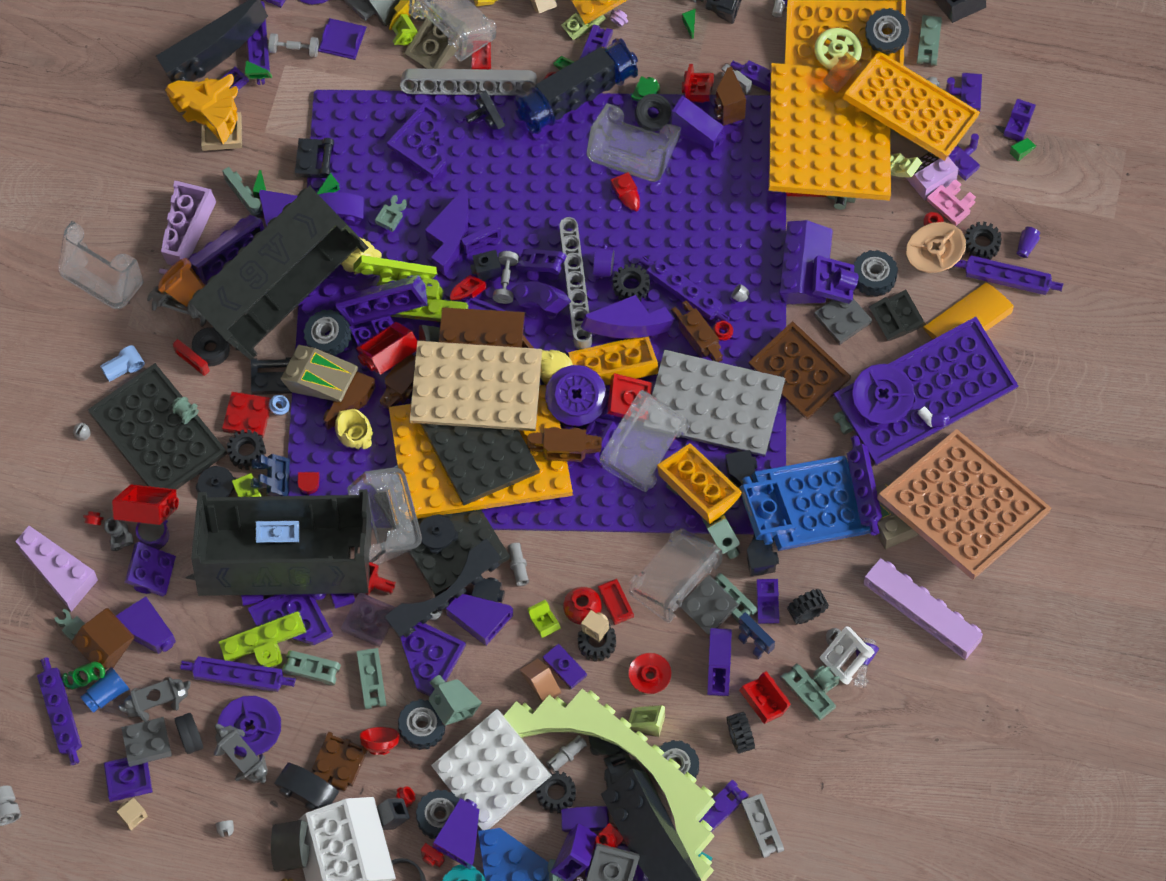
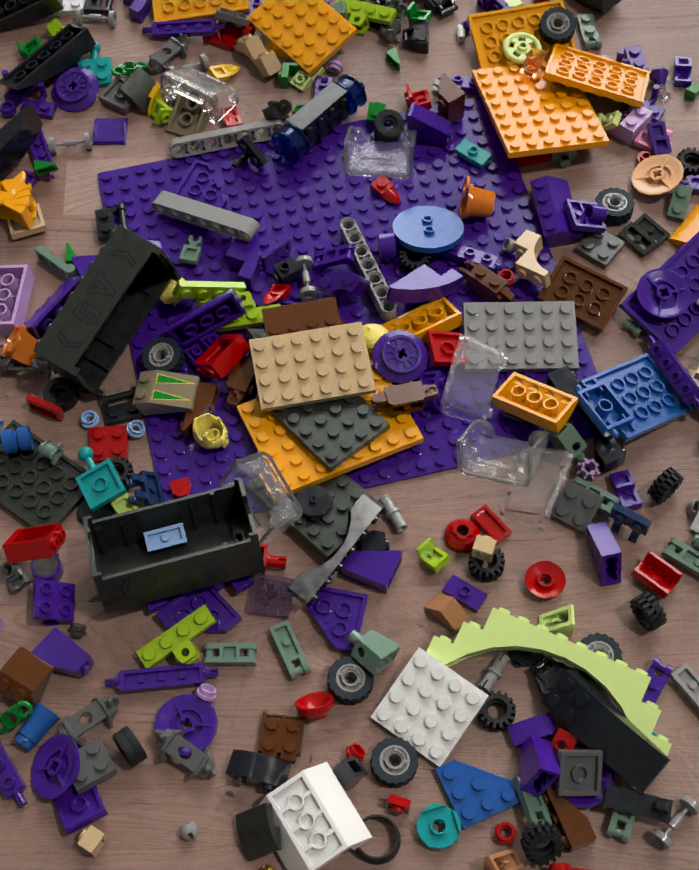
camera: 15 degrees left, 5 degrees down
dark purple slope [433,798,480,870] -> none
none -> blue wheel [0,425,34,455]
none -> dark purple piece [31,734,80,800]
none -> clear smoke plate [67,623,87,639]
none -> teal plate [75,446,127,512]
none -> light blue plate [80,410,100,429]
none -> light grey beam [151,191,260,242]
none -> lavender plate [196,683,216,702]
none -> pearl dark grey hips [262,99,292,119]
none -> green bracket [278,62,300,89]
none -> plate [392,206,464,253]
none -> teal plate [454,138,492,169]
none -> clear windscreen [456,419,548,488]
none -> orange container [459,176,495,219]
none -> tan arch [514,230,551,289]
none -> lavender gear [576,457,600,482]
none -> dark purple slope [647,121,672,155]
none -> piece [649,66,671,103]
none -> sand green plate [666,184,693,222]

